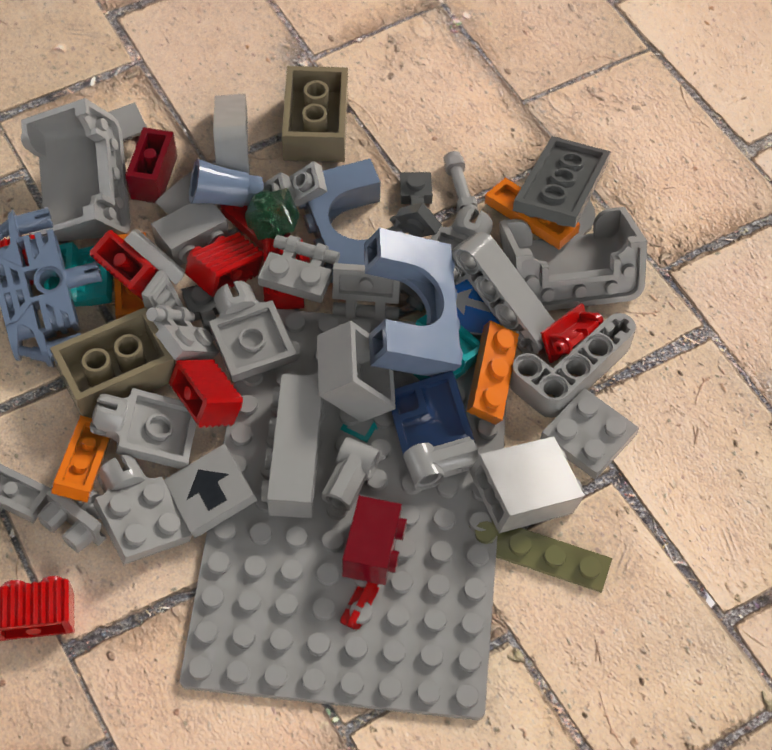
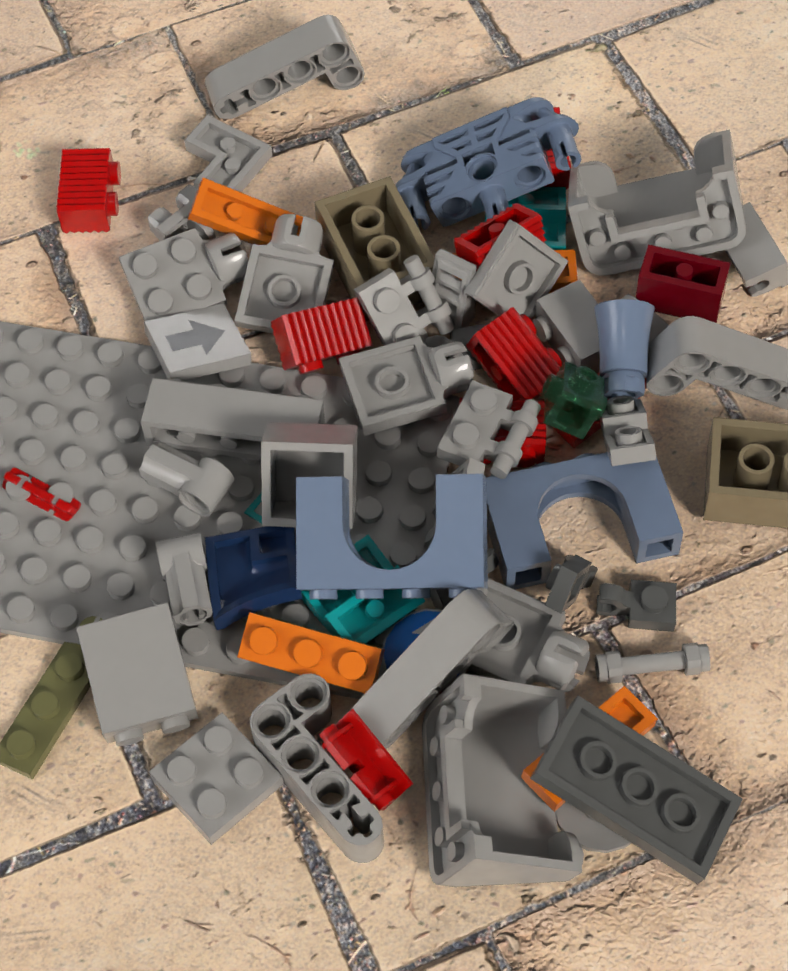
camera: 100 degrees right, 0 degrees up
dark red brick [342,495,407,586] -> none

